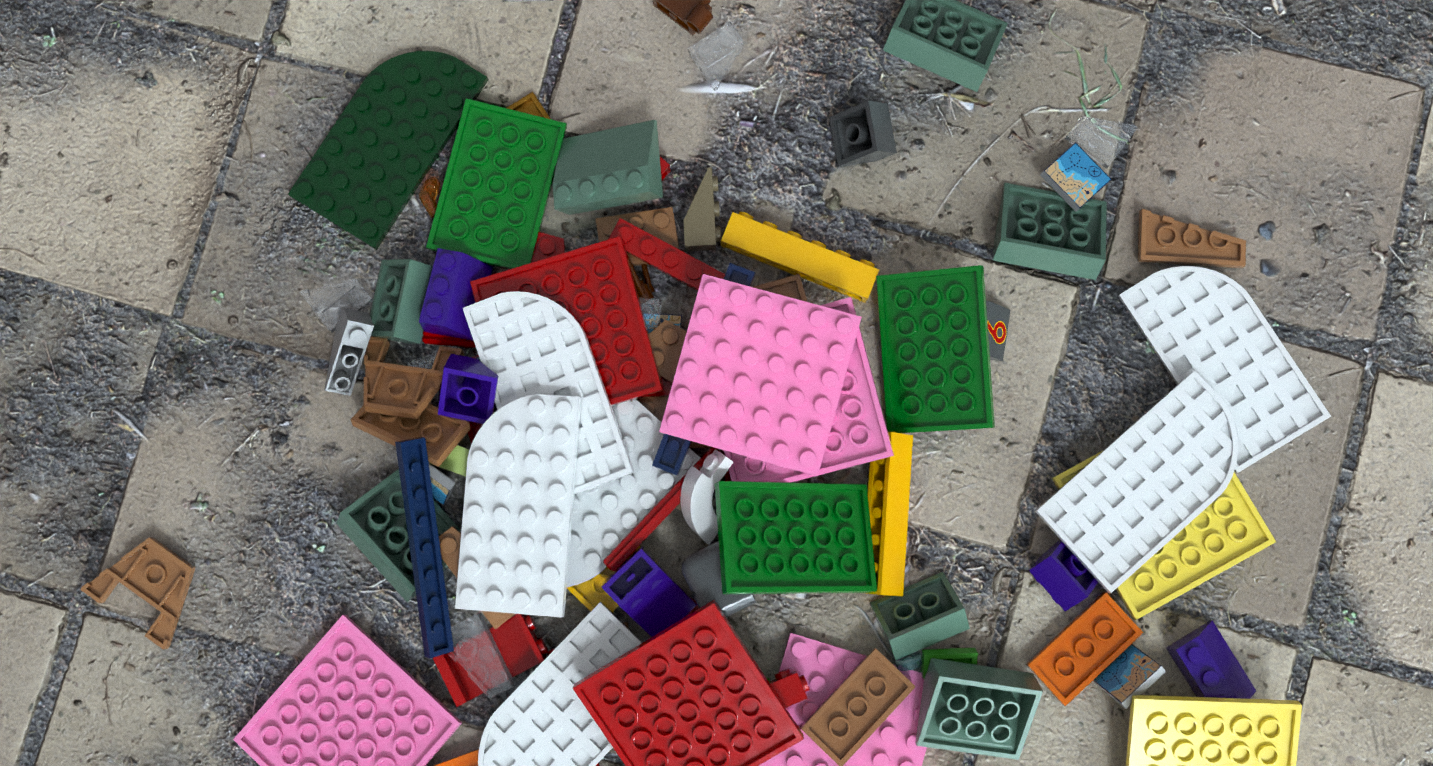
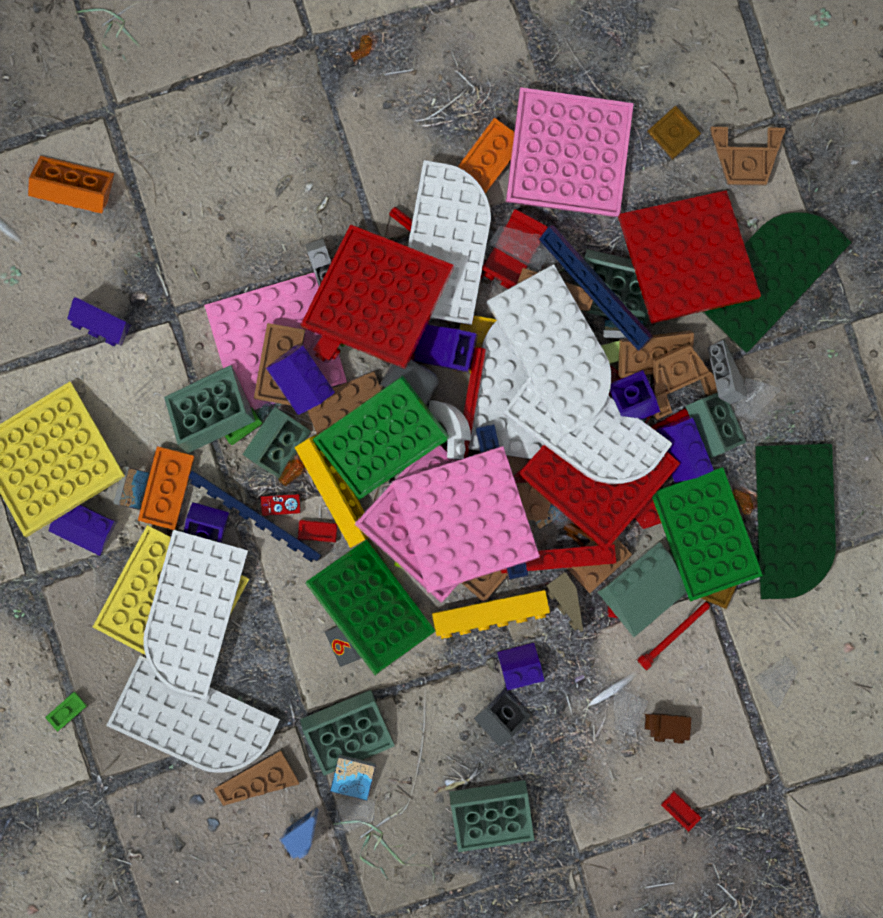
camera: 145 degrees right, 5 degrees up
none -> bright green plate [45,692,87,732]
none -> dark blue plate [188,471,322,562]
none -> tile [261,494,301,516]
none -> dark purple slope [266,345,335,415]
none -> clear orange cone [278,458,306,487]
none -> medium blue slope [280,807,319,859]
none -> red tile [298,520,338,542]
none -> medium nougat plate [307,372,381,434]
none -> dark purple slope [497,642,545,691]
none -> red plate [618,190,761,323]
none -> red piece [636,602,710,671]
none -> pearl gold tile [647,105,701,160]
none -> dark green plate [702,212,852,353]

